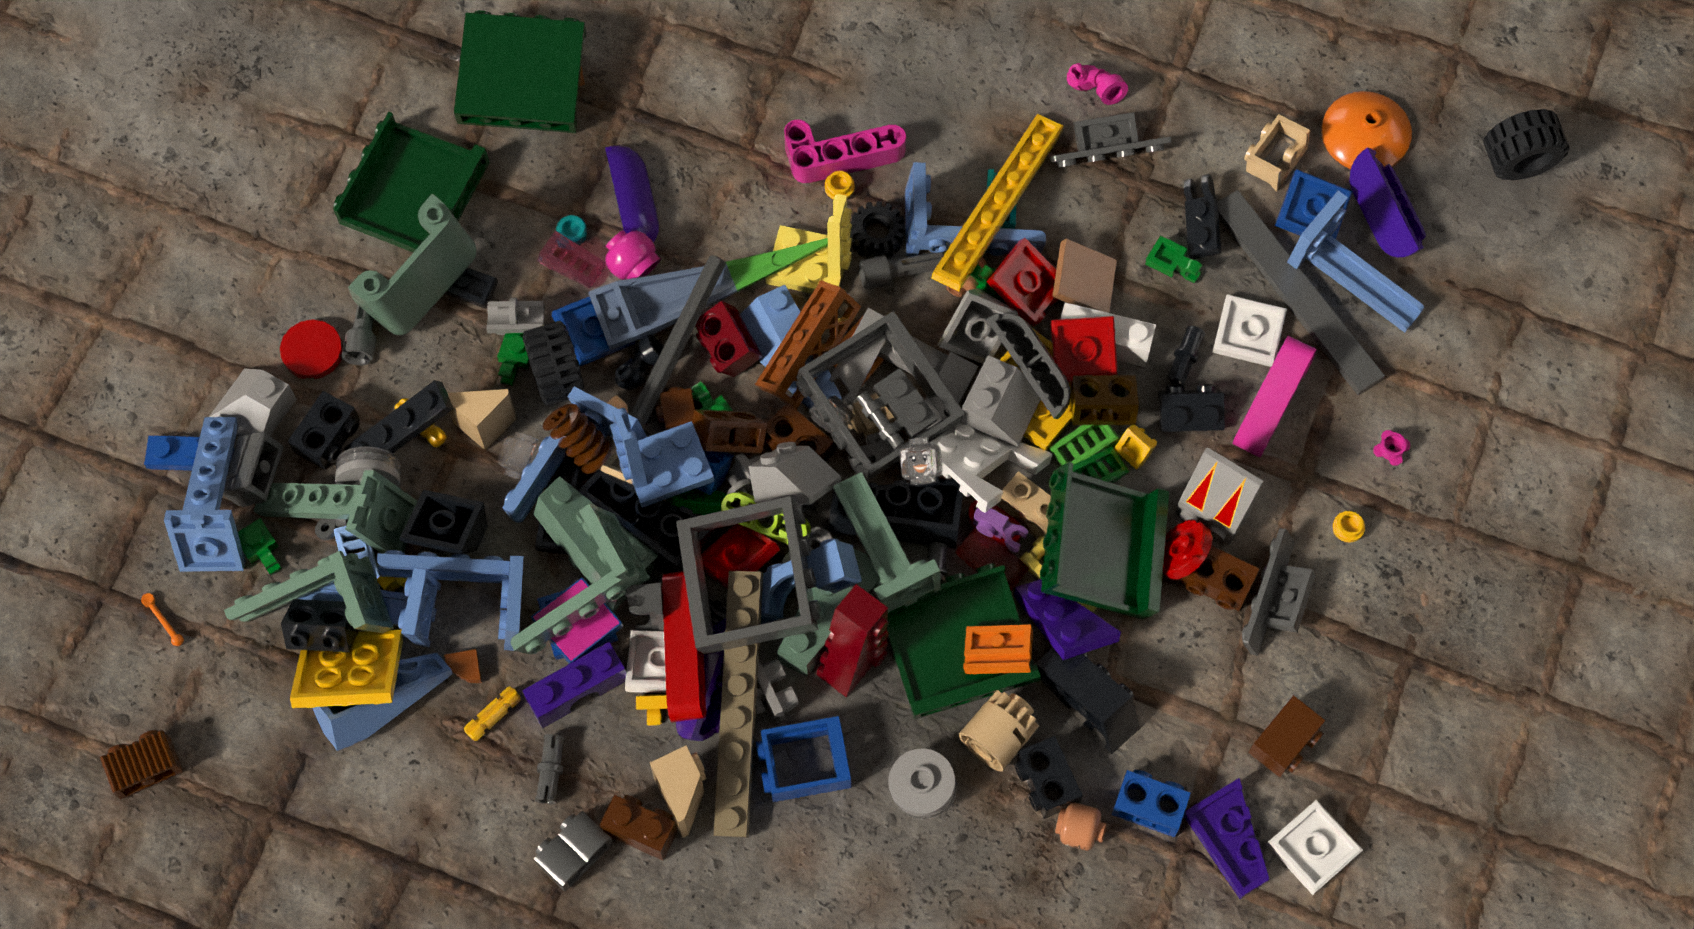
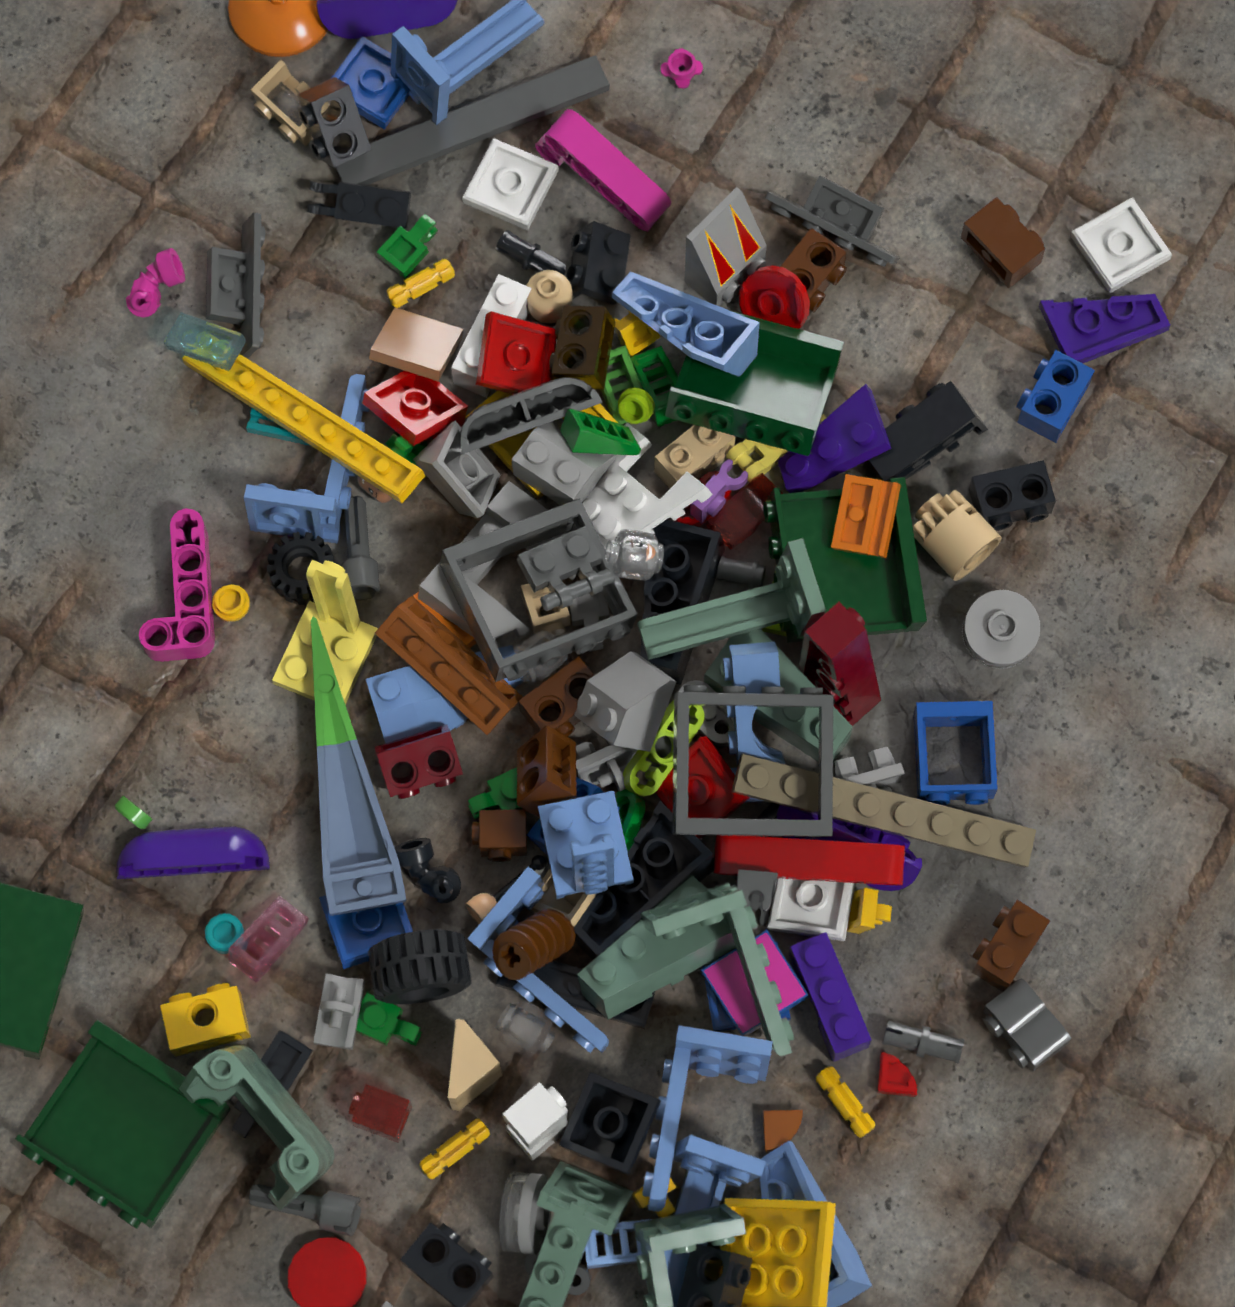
camera: 80 degrees left, 5 degrees up
black plate [344,380,454,462] -> none
dark pink piece [605,230,661,280] -> none
dark grey axle [630,255,726,425] -> none
tan slope [650,745,707,838] -> none
nougat head [1055,802,1107,851] -> none
yellow plate [1332,511,1365,543] -> none
none -> bright green tile [115,795,153,830]
none -> yellow brick [160,983,251,1057]
none -> clear light blue plate [164,312,246,371]
none -> black brick [297,77,371,168]
none -> clear red brick [348,1084,413,1143]
none -> yellow axle [386,259,455,308]
none -> white arch [503,1082,569,1161]
none -> tan head [526,270,573,324]
none -> green slope [560,409,641,455]
none -> medium blue wedge [612,271,760,377]
none -> lime plate [618,388,655,424]
none -> red tile [877,1052,917,1097]

